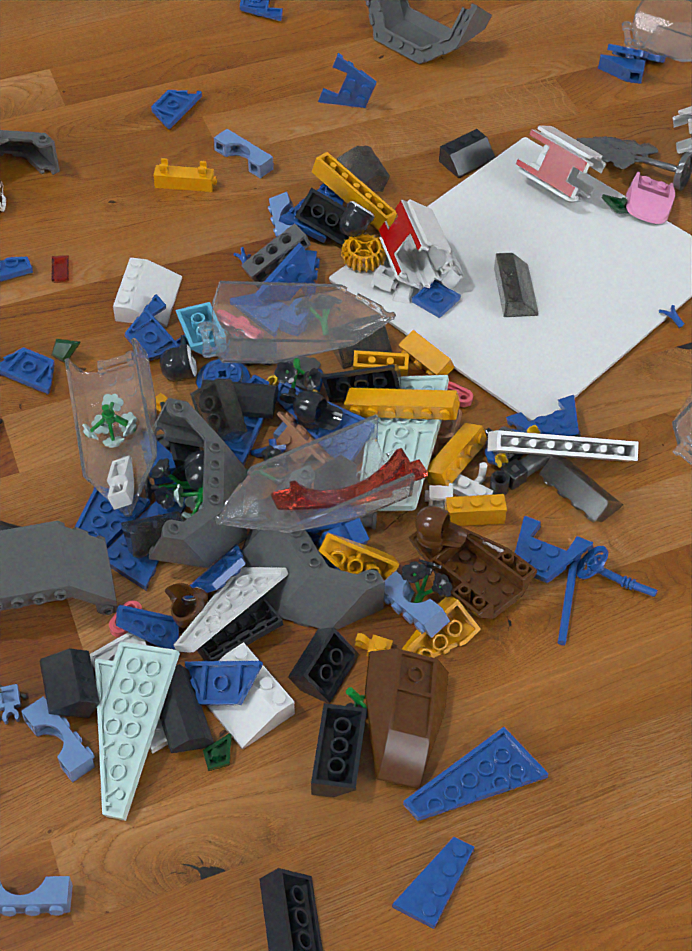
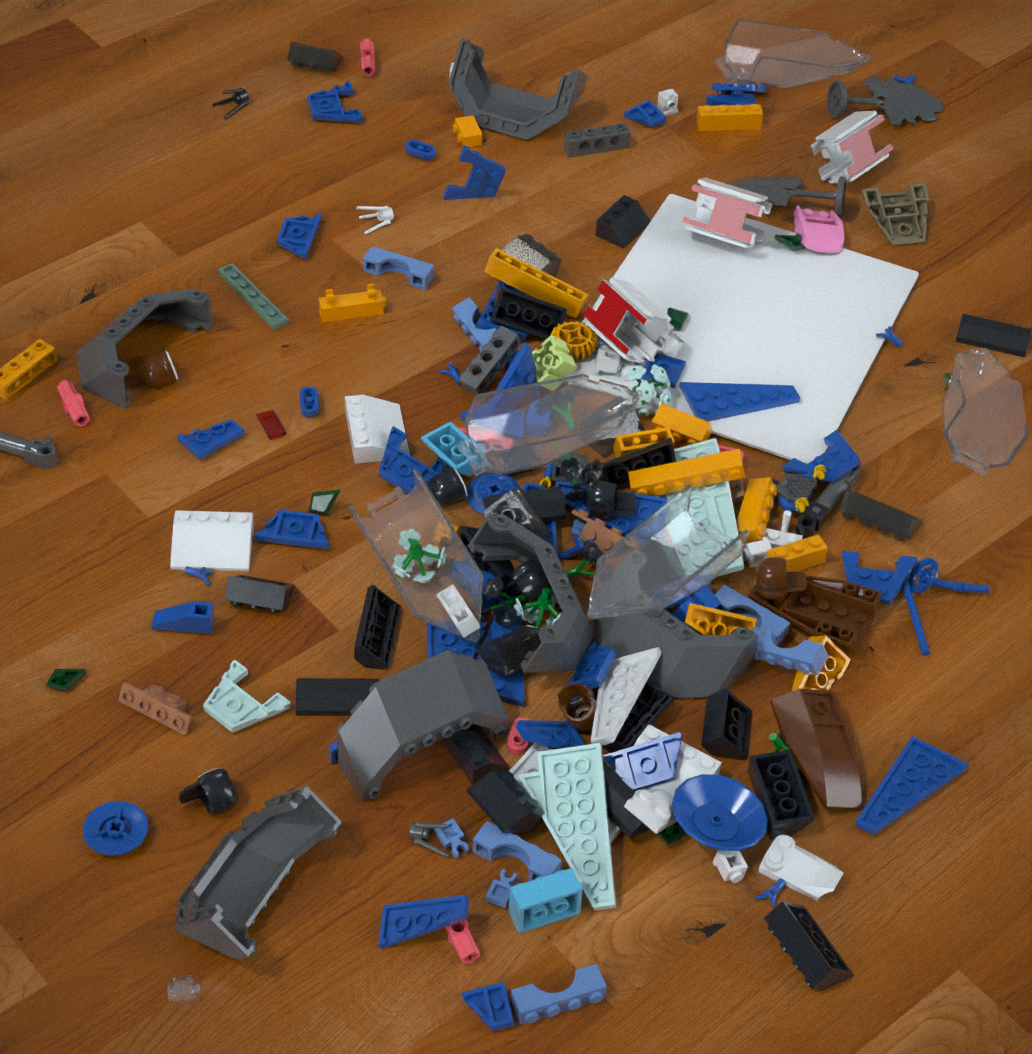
camera: 20 degrees left, 5 degrees down
clear red slope [271,448,428,510] -> none
black piece [340,201,375,237] -> none
light orange plate [355,633,393,656] -> none
blue wing [392,837,474,929] -> none
black plant [401,559,452,603] -> none
white brick [488,430,638,462] -> none
clear smoke slope [494,253,539,317] -> none
none -> sand green tile [218,263,289,330]
none -> blue plate [300,386,319,417]
none -> black piece [354,585,401,670]
none -> white plant [357,206,394,234]
none -> blue plate [405,140,436,160]
none -> black slope [442,724,509,785]
none -> light orange brick [452,115,482,148]
none -> medium blue plate [485,869,517,909]
none -> medium azure brick [509,868,583,934]
none -> yellowish green brick [532,335,577,390]
none -> dark grey brick [564,123,631,158]
none -> blue wing [624,100,666,128]
none -> white slope [624,779,683,834]
none -> light aqua plant [626,364,671,417]
none -> white brick [657,89,678,116]
none -> dark green piece [667,307,689,331]
none -> blue dish [672,774,768,851]
none -> blue wing [679,382,800,422]
none -> light orange brick [696,104,763,131]
none -> white brick [713,850,748,883]
none -> medium blue arch [715,585,790,647]
none -> blue bar [754,878,786,907]
none -> white slope [758,835,844,901]

